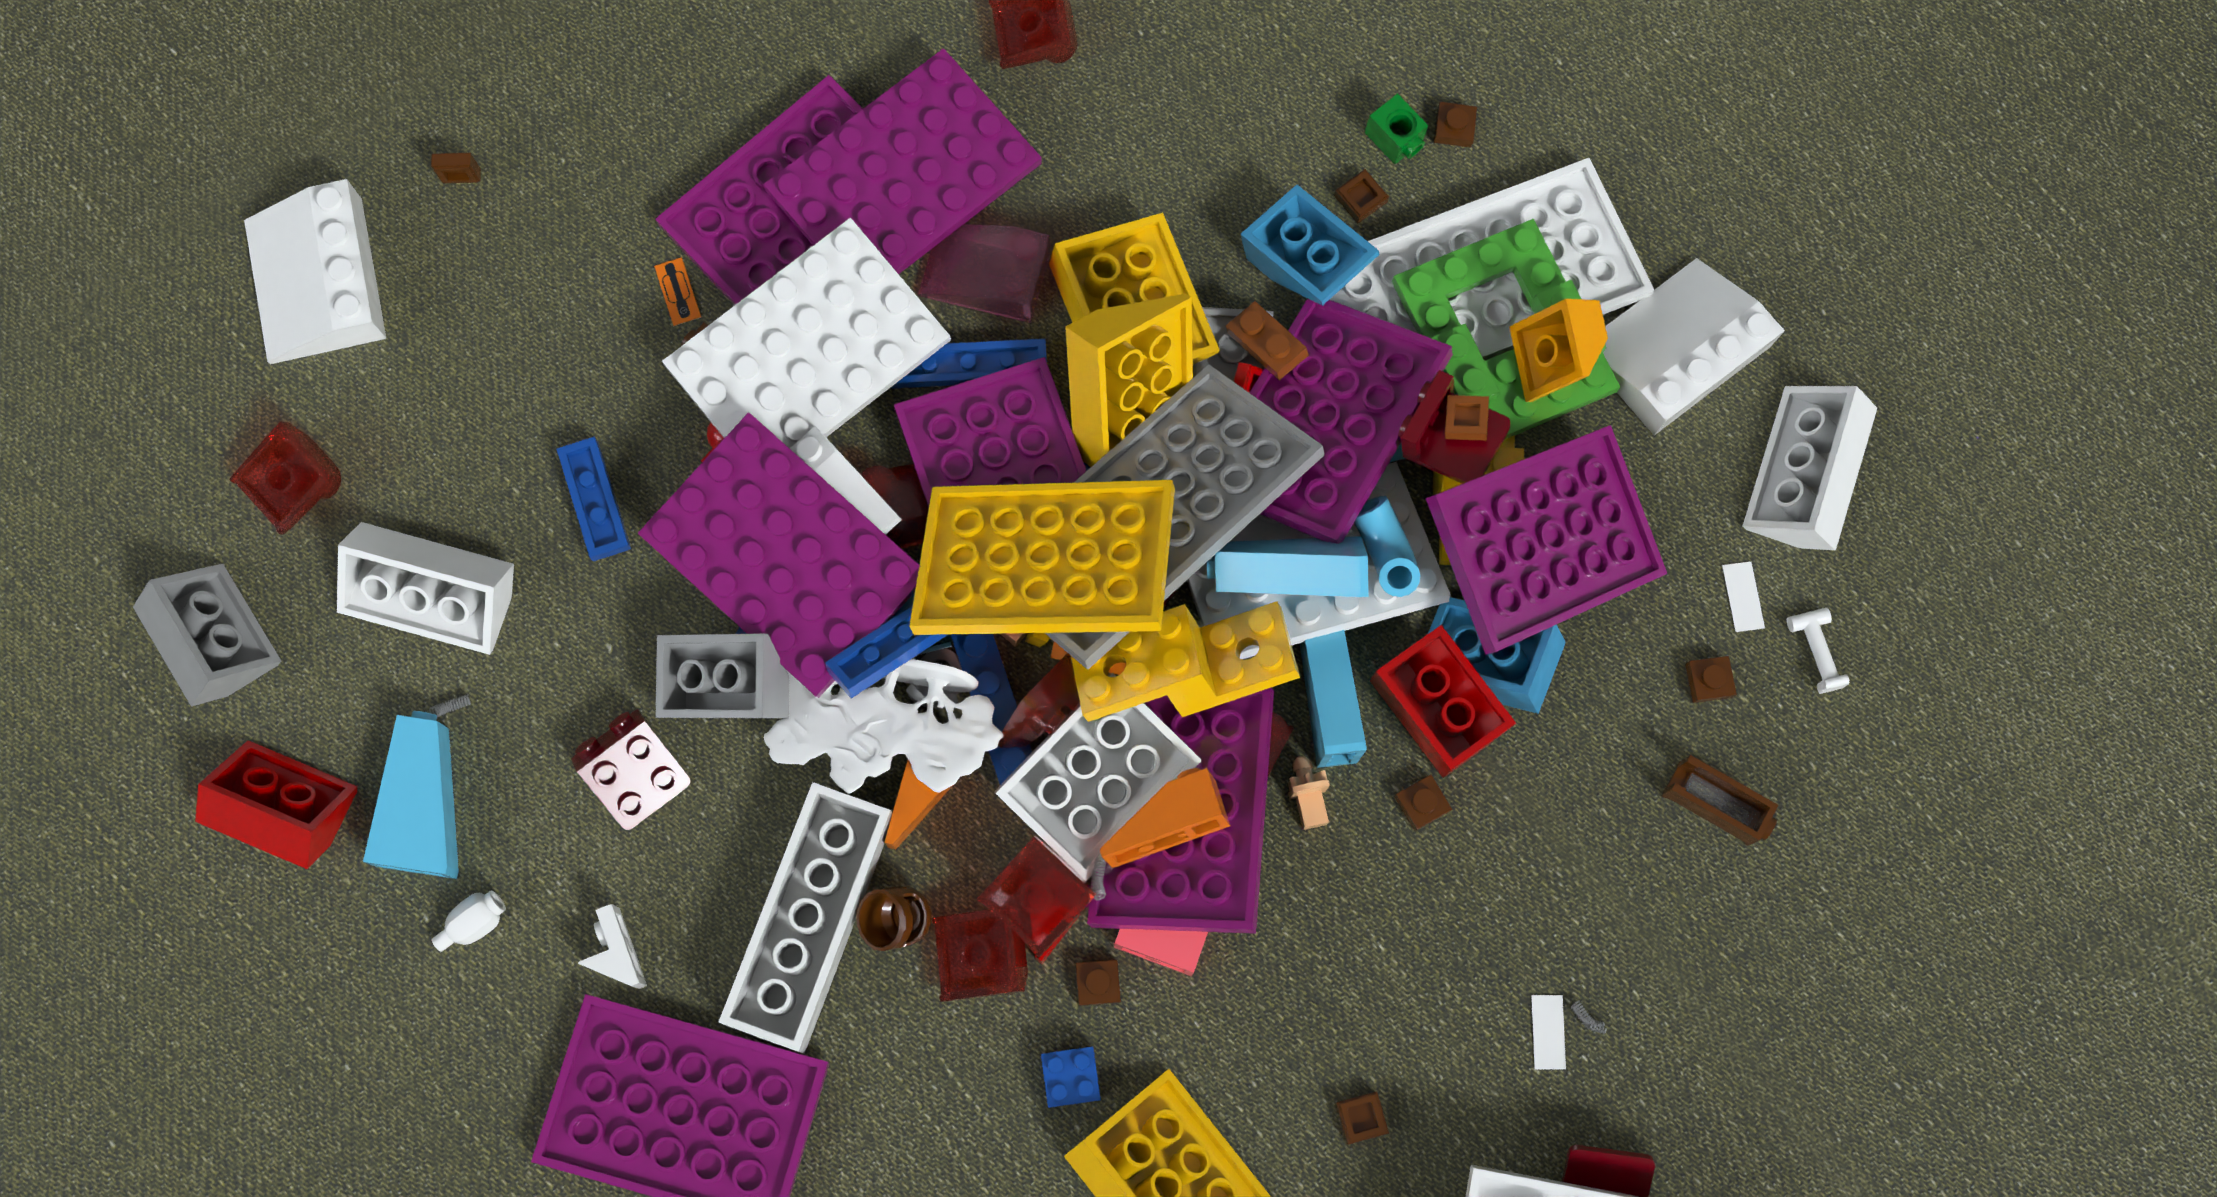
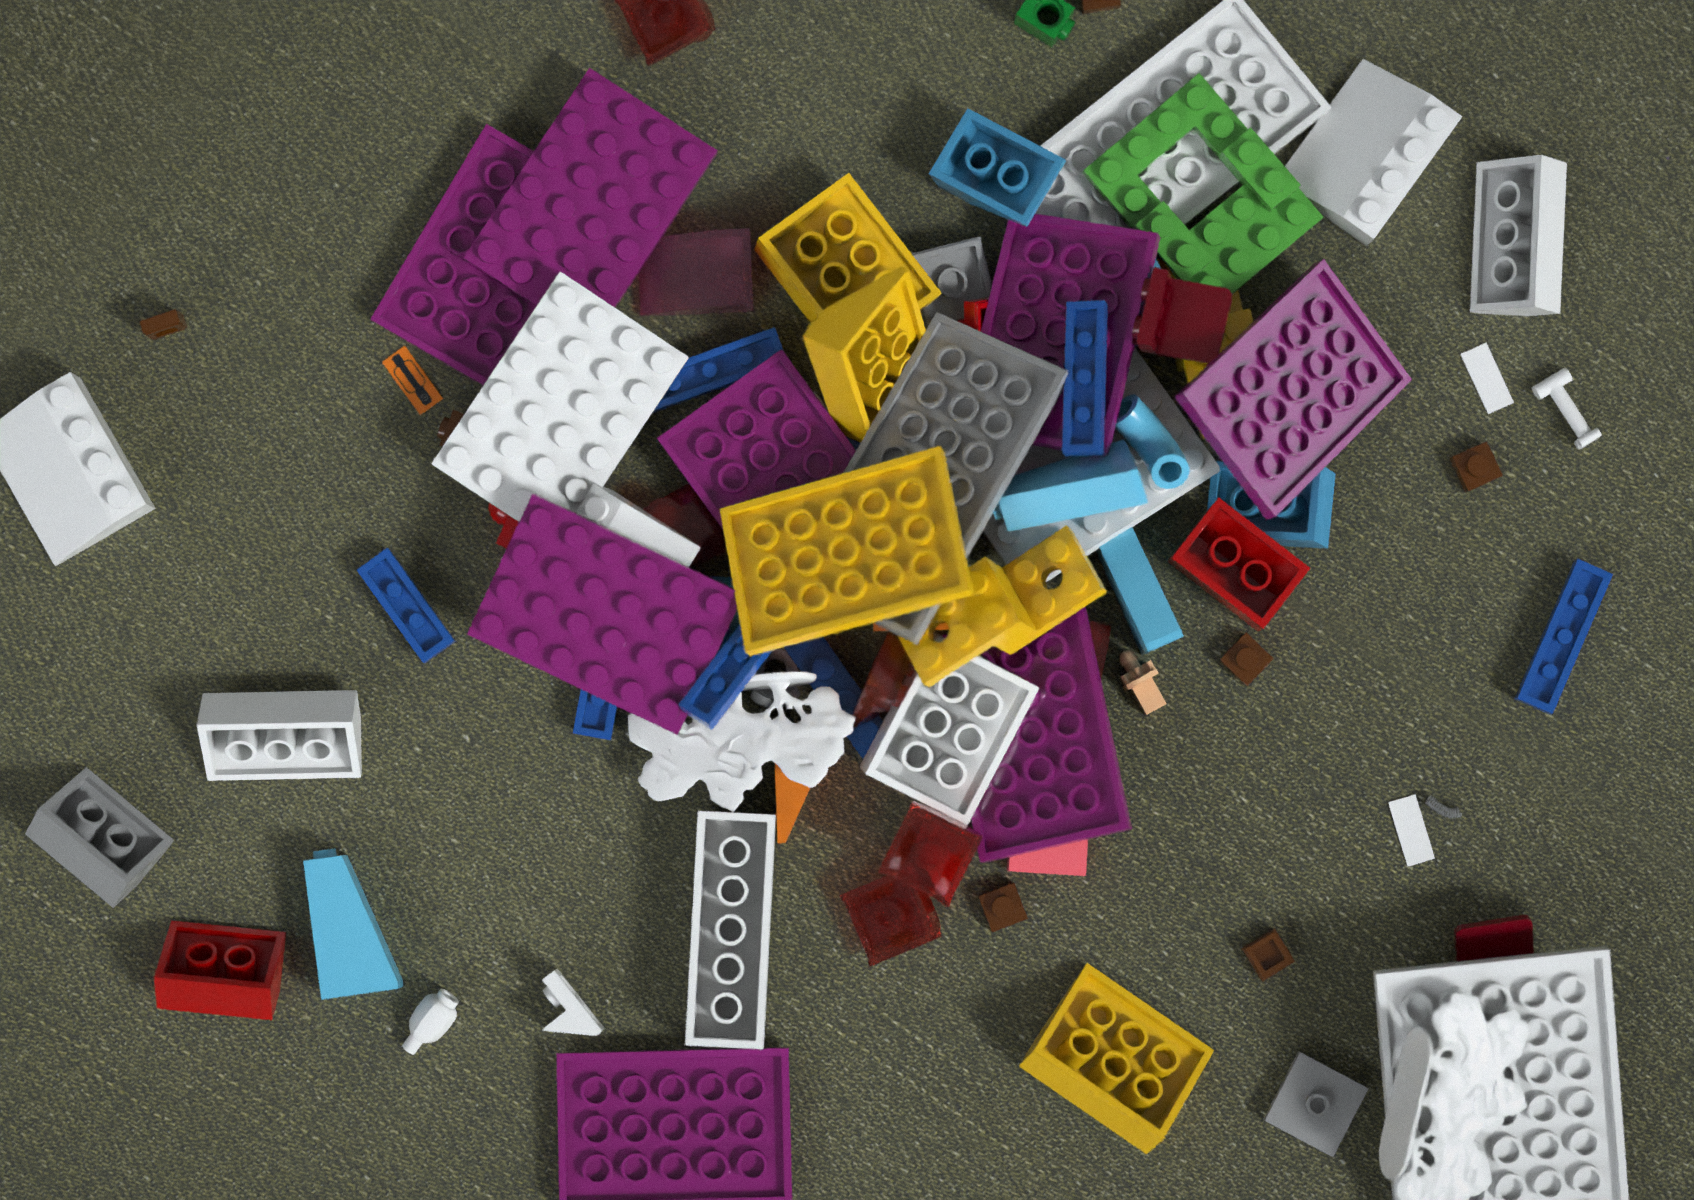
camera: 15 degrees left, 10 degrees up
clear red slope [229,421,341,535] -> none
light grey leg [429,694,471,717] -> none
bracket [571,709,690,830] -> none
light grey slope [655,634,789,718] -> none
reddish brown helmet [856,886,932,951] -> none
blue piece [1041,1046,1101,1108] -> none
light grey leg [1091,857,1107,900] -> none
orange slope [1100,768,1230,868] -> none
dark orange plate [1226,301,1309,380] -> none
reddish brown tile [1334,169,1389,224] -> none
dark orange plate [1445,395,1489,441] -> none
light orange slope [1509,299,1608,402] -> none
reddish brown window [1661,755,1778,846] -> none
none -> blue plate [1062,300,1108,456]
none -> blue plate [1514,559,1613,715]

